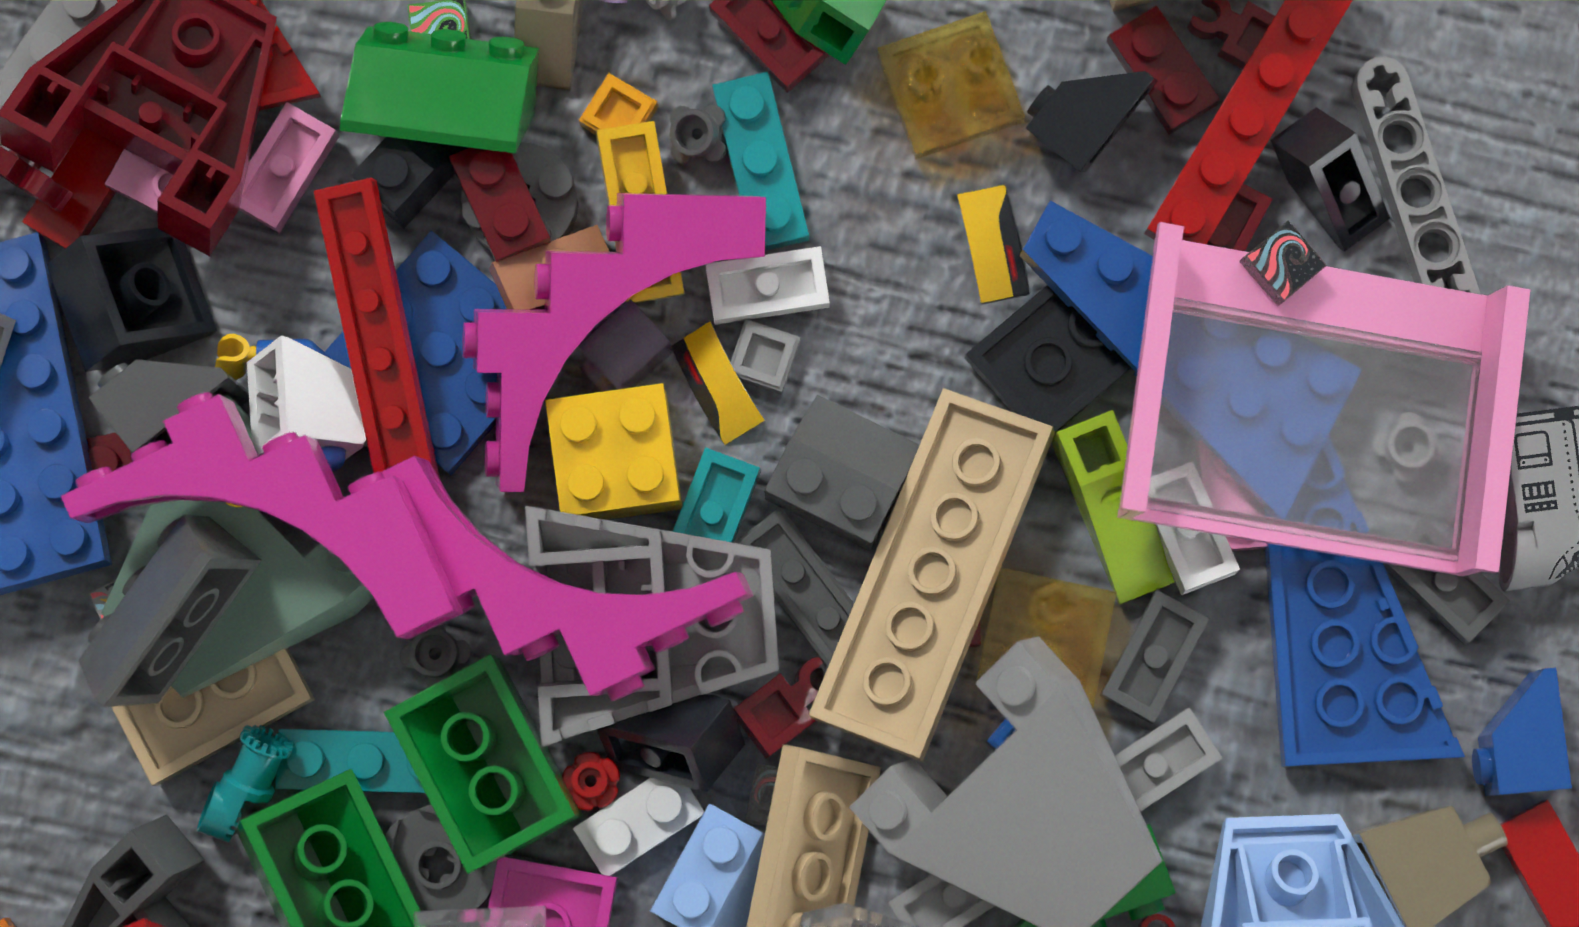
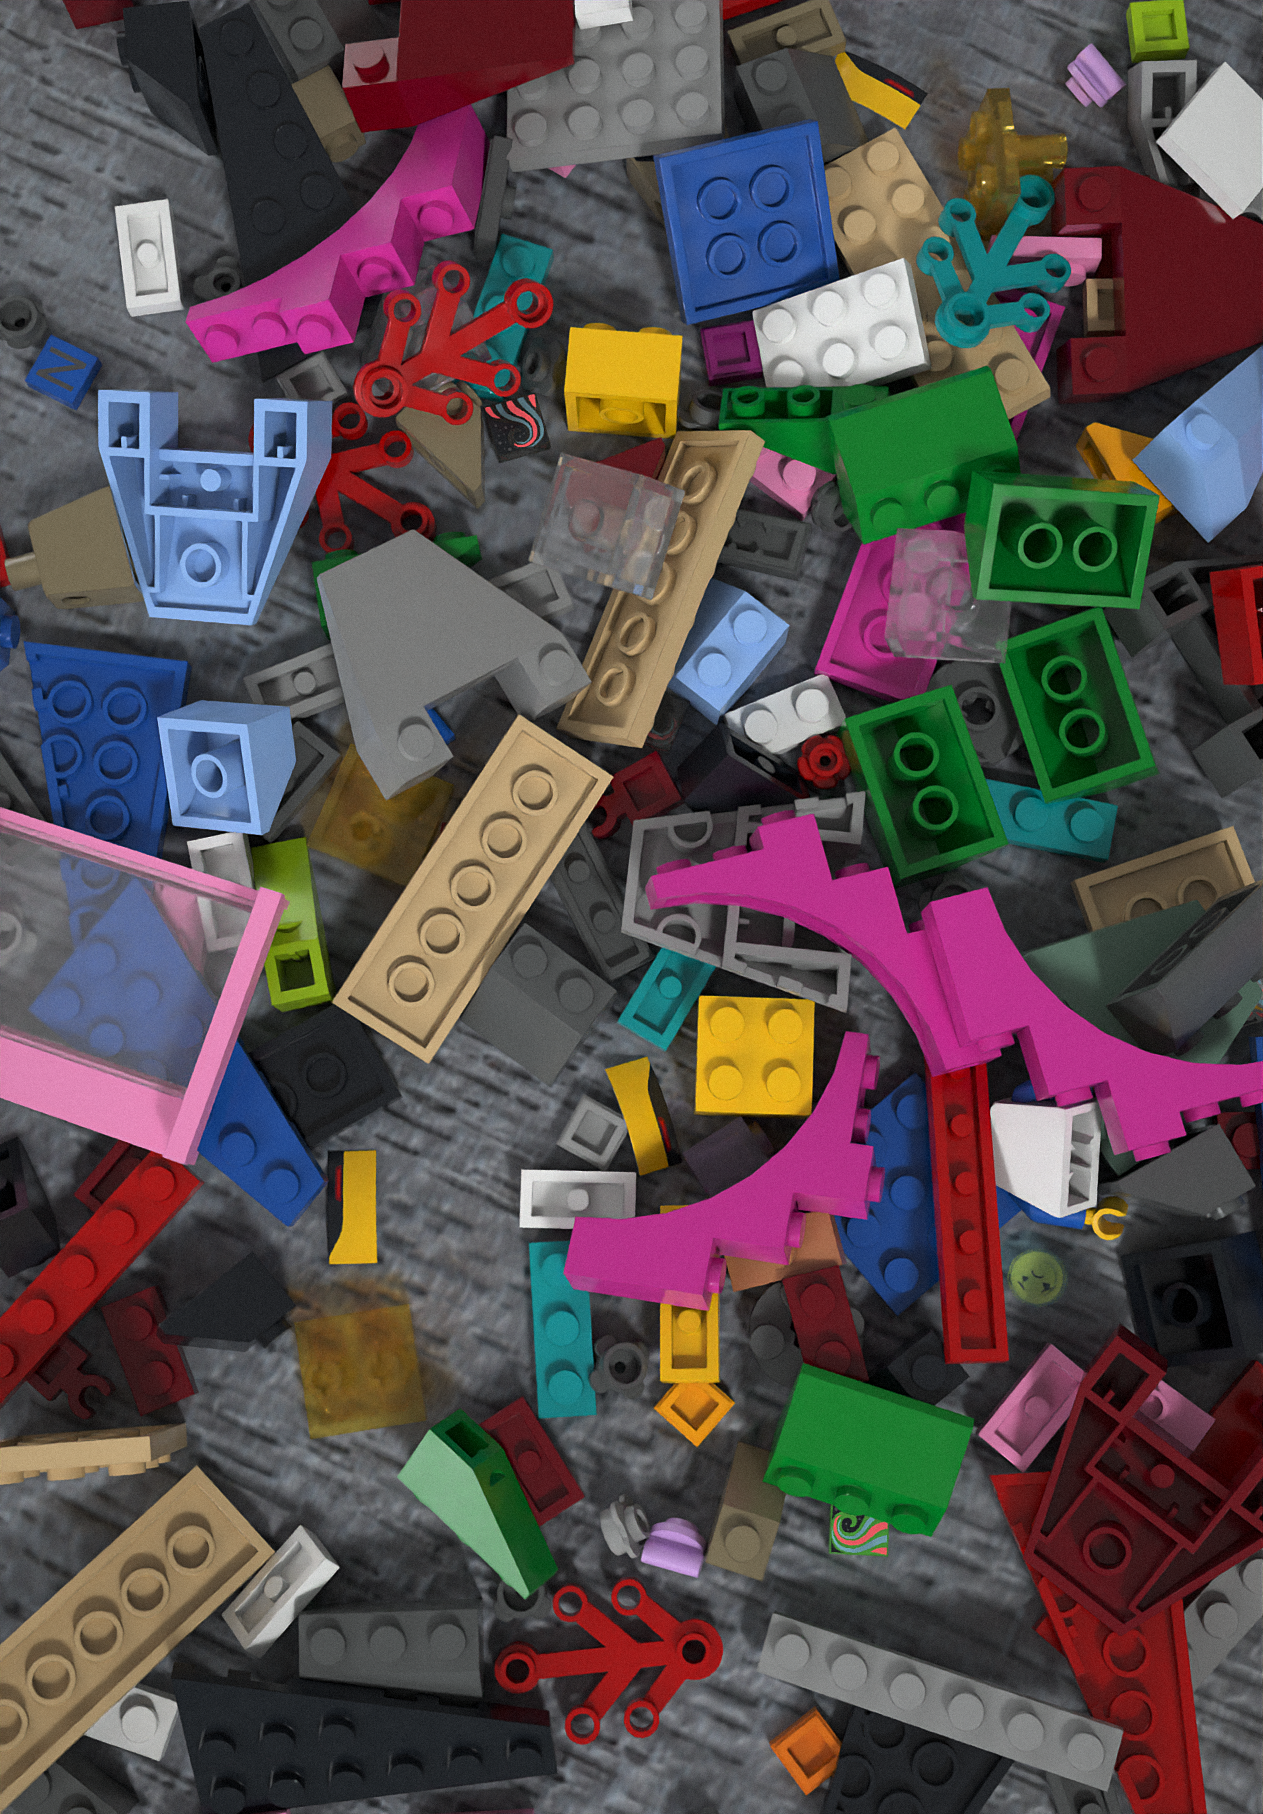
camera: 170 degrees left, 0 degrees up
teal connector [197,725,294,842] -> none
tile [1239,220,1327,306] -> none
none -> light blue slope [157,700,296,835]
none -> clear light blue tile [1007,1249,1068,1307]

